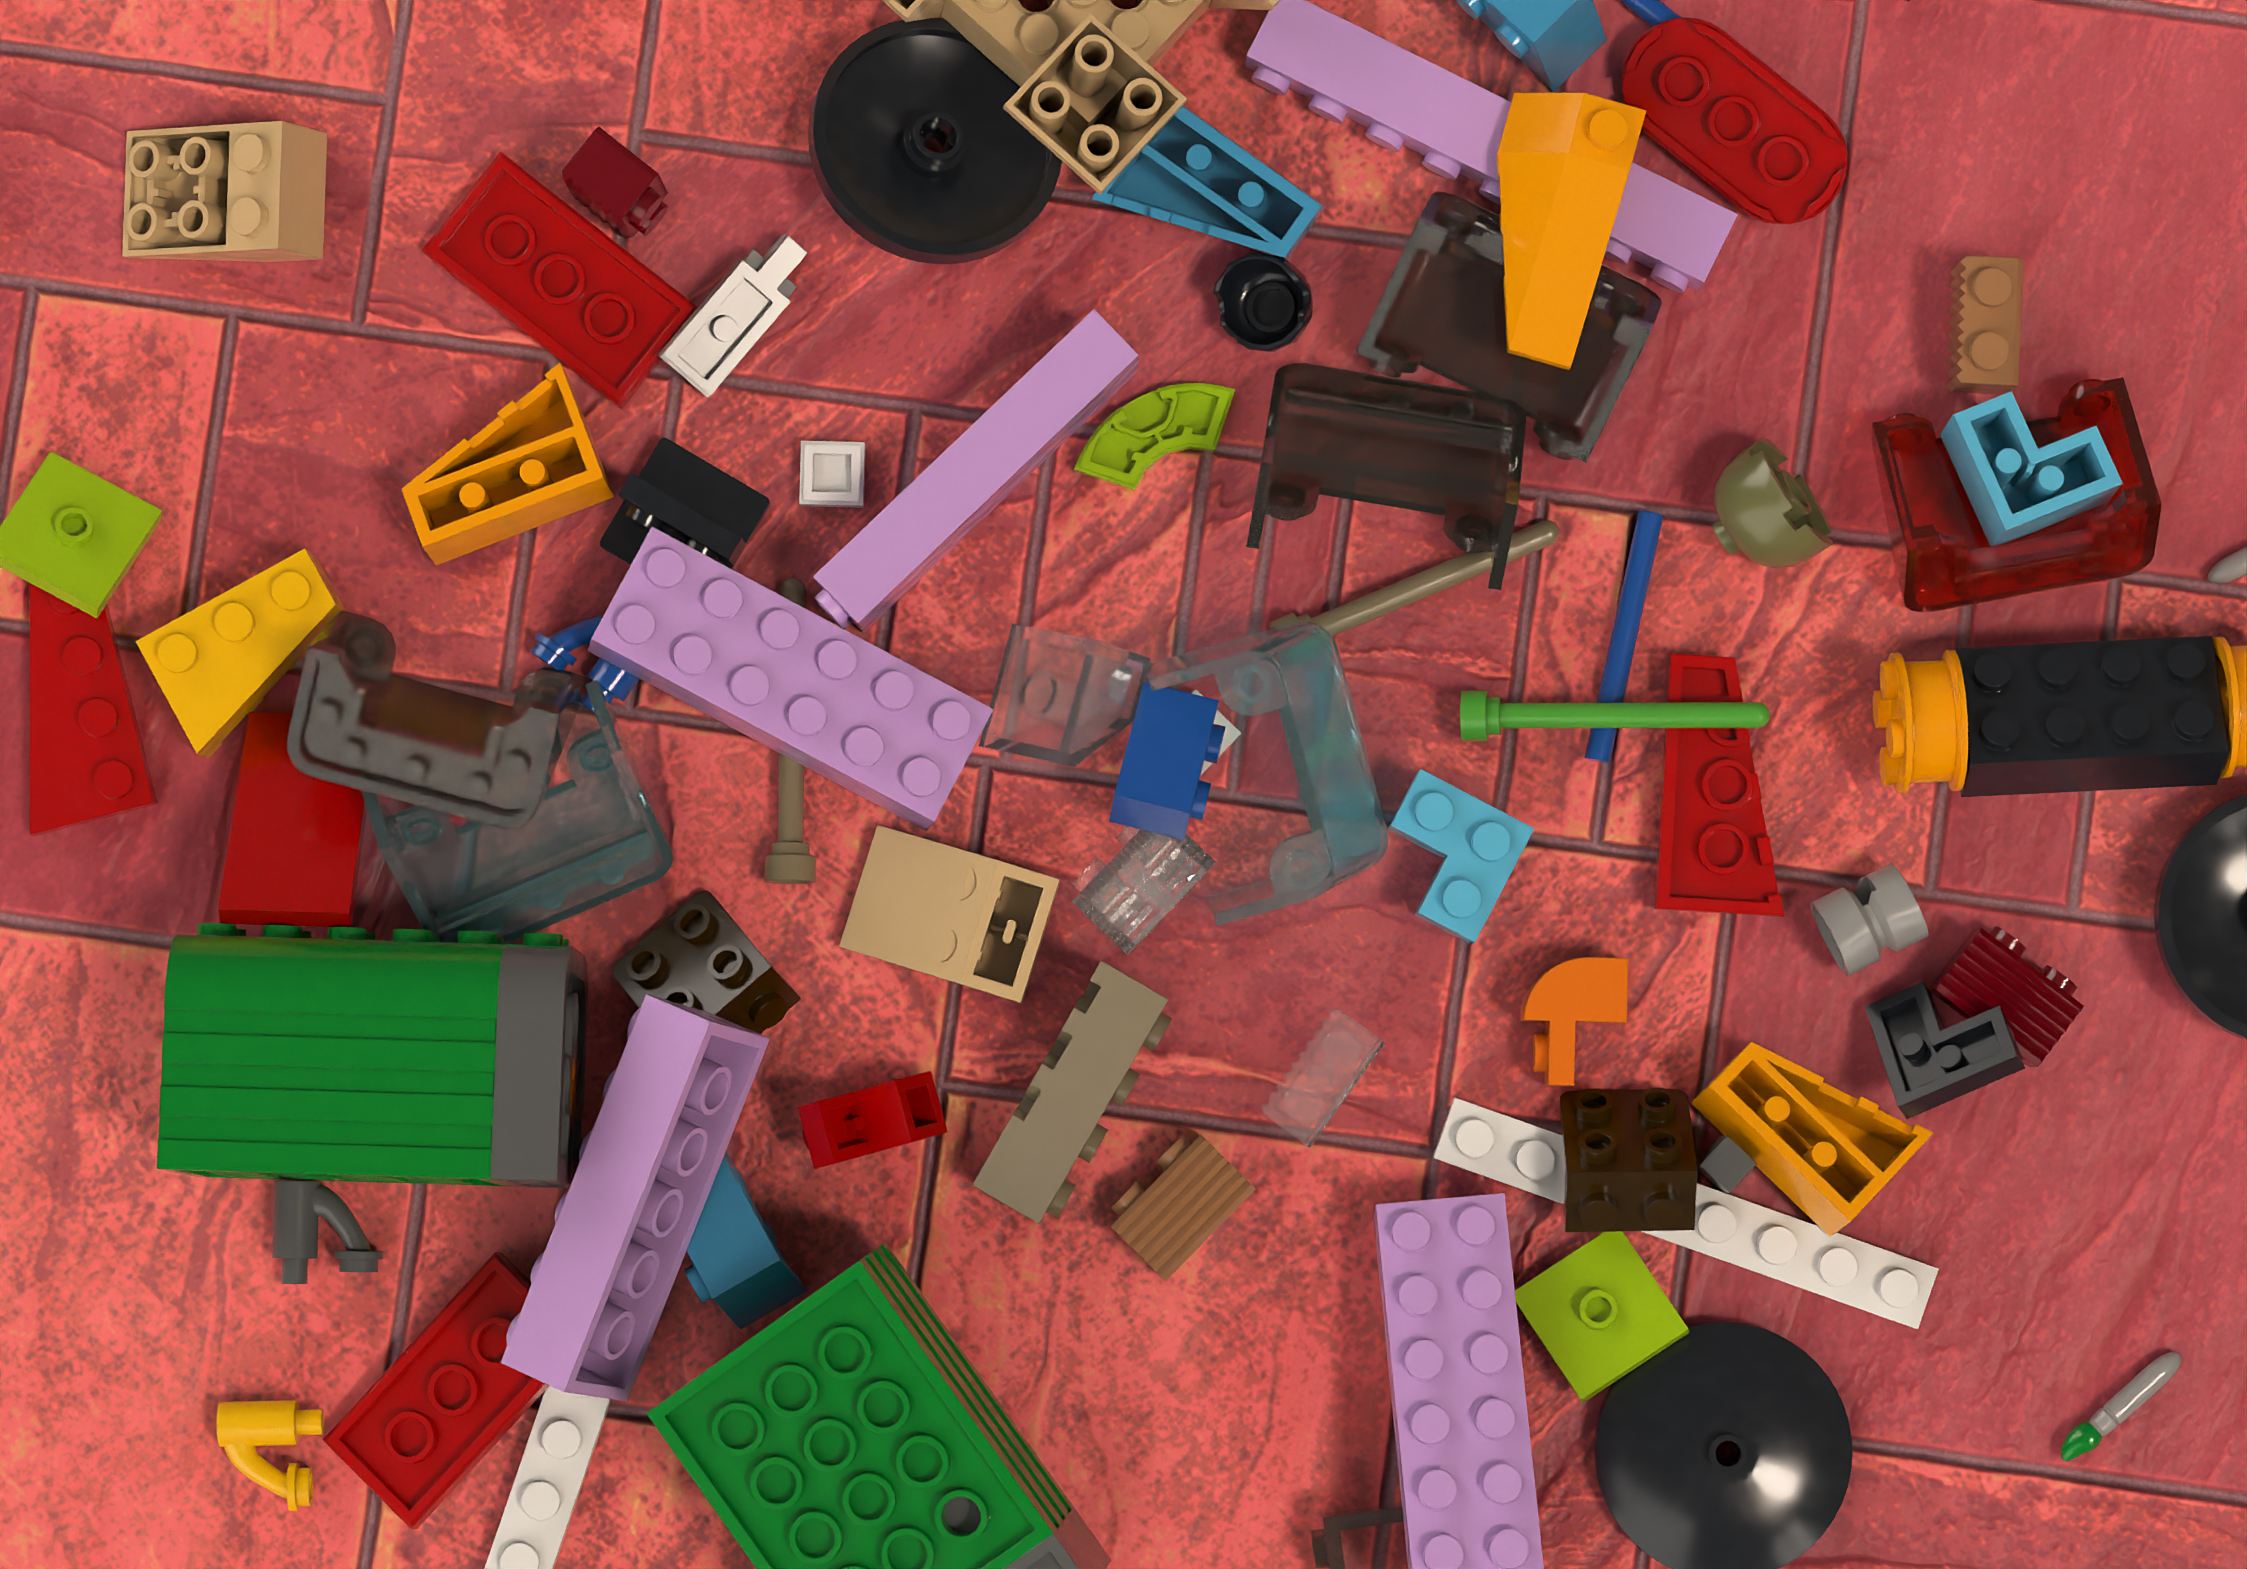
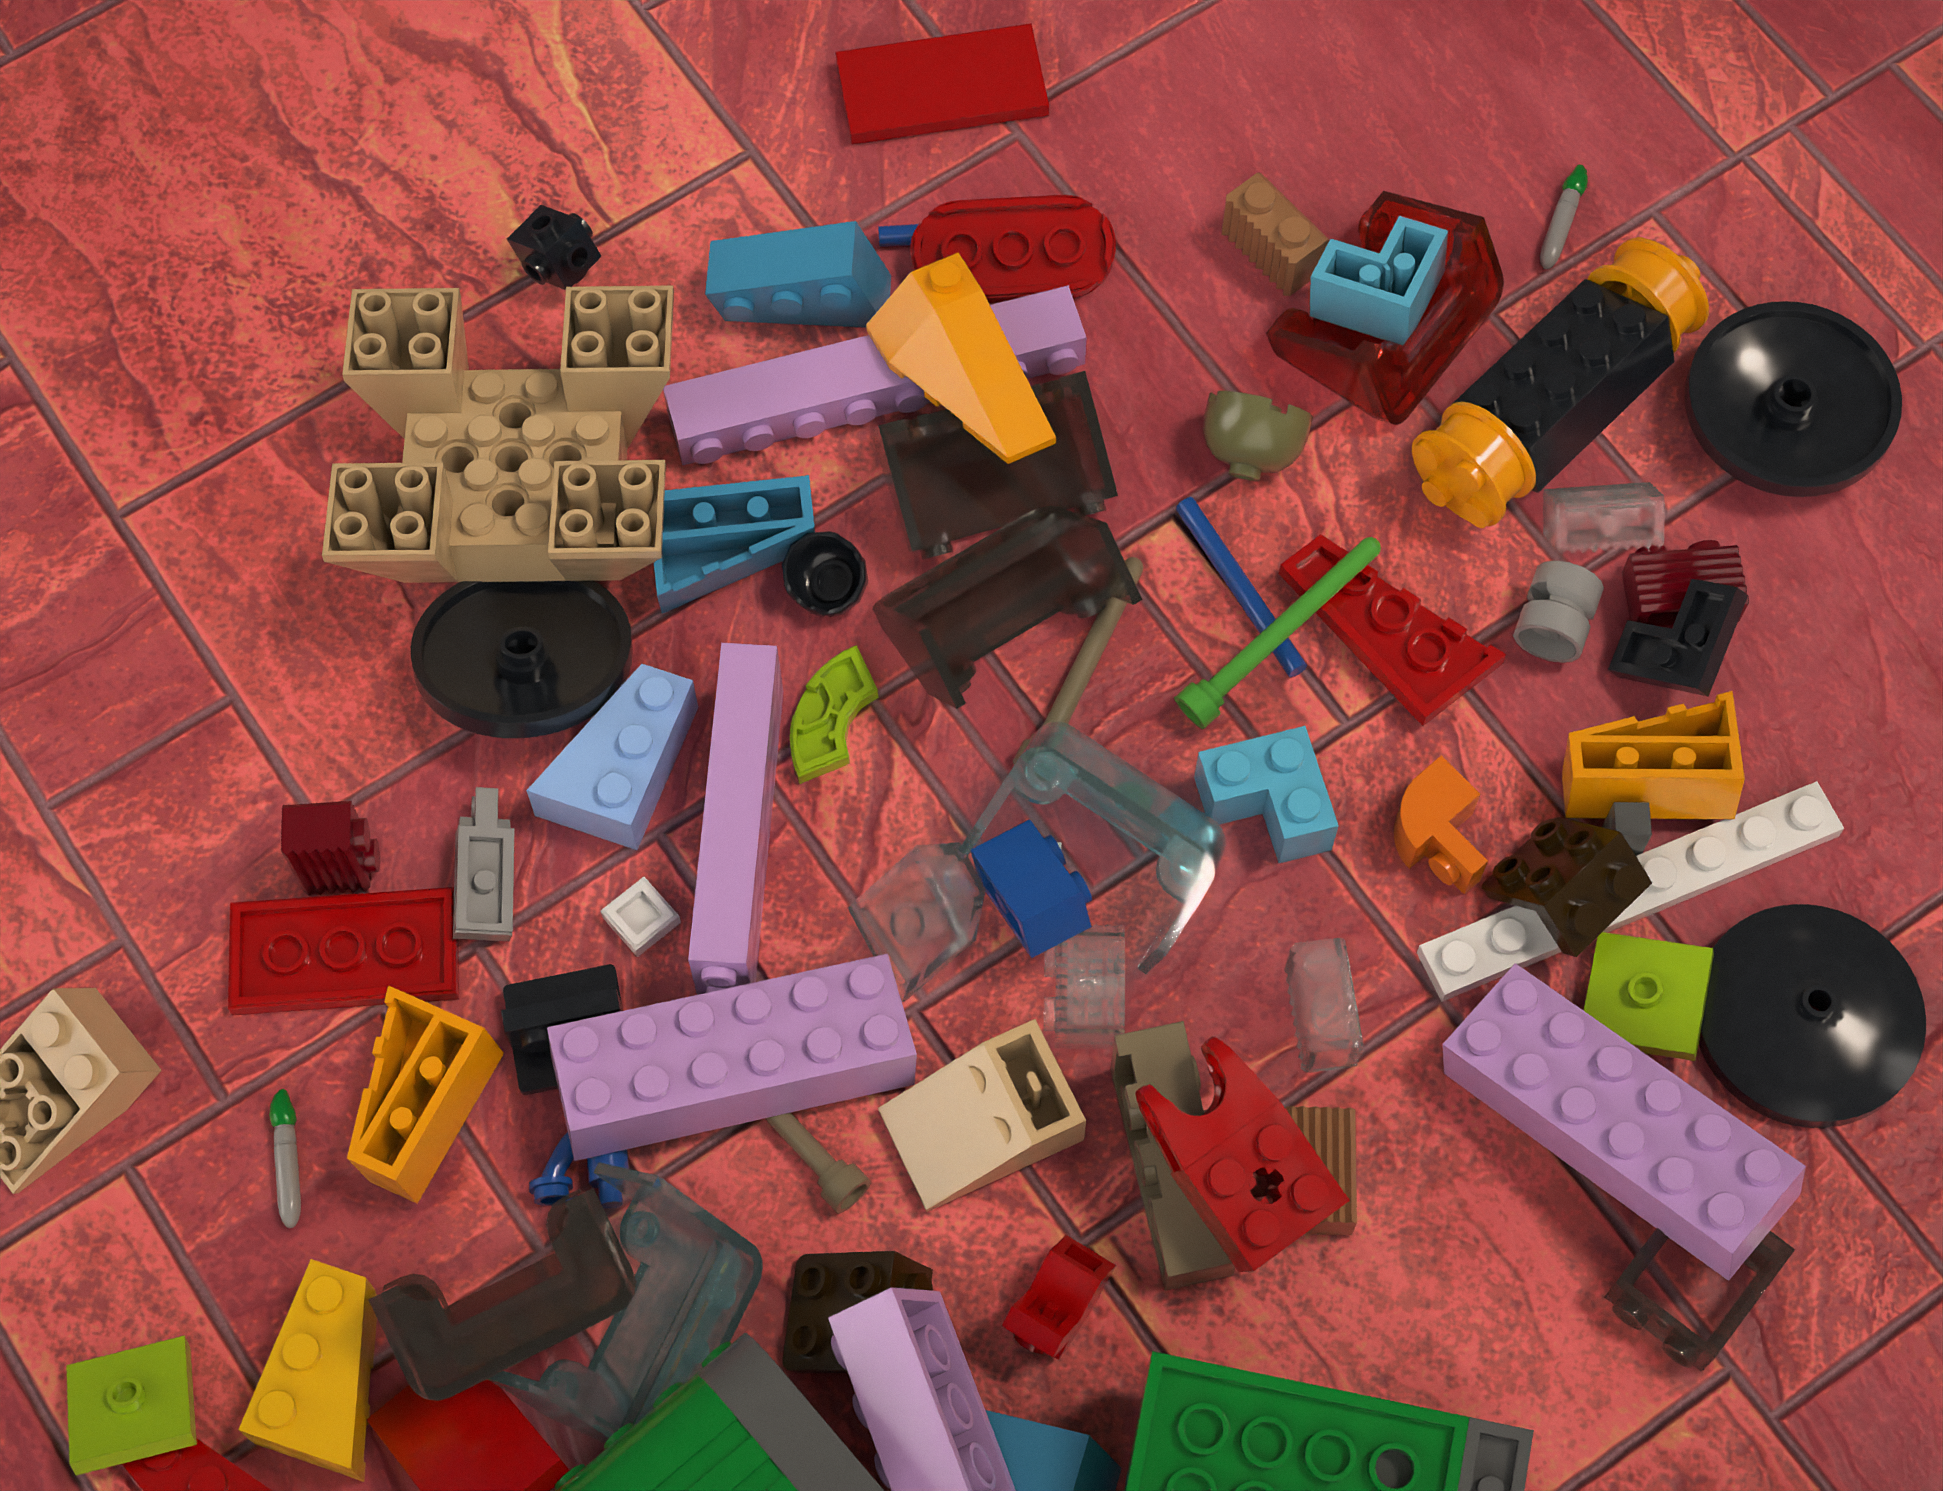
camera: 40 degrees left, 20 degrees down
none -> light grey piece [269,1089,301,1228]
none -> light blue wedge [526,664,698,850]
none -> red brick [1135,1036,1350,1272]
none -> clear brick [1543,482,1665,555]

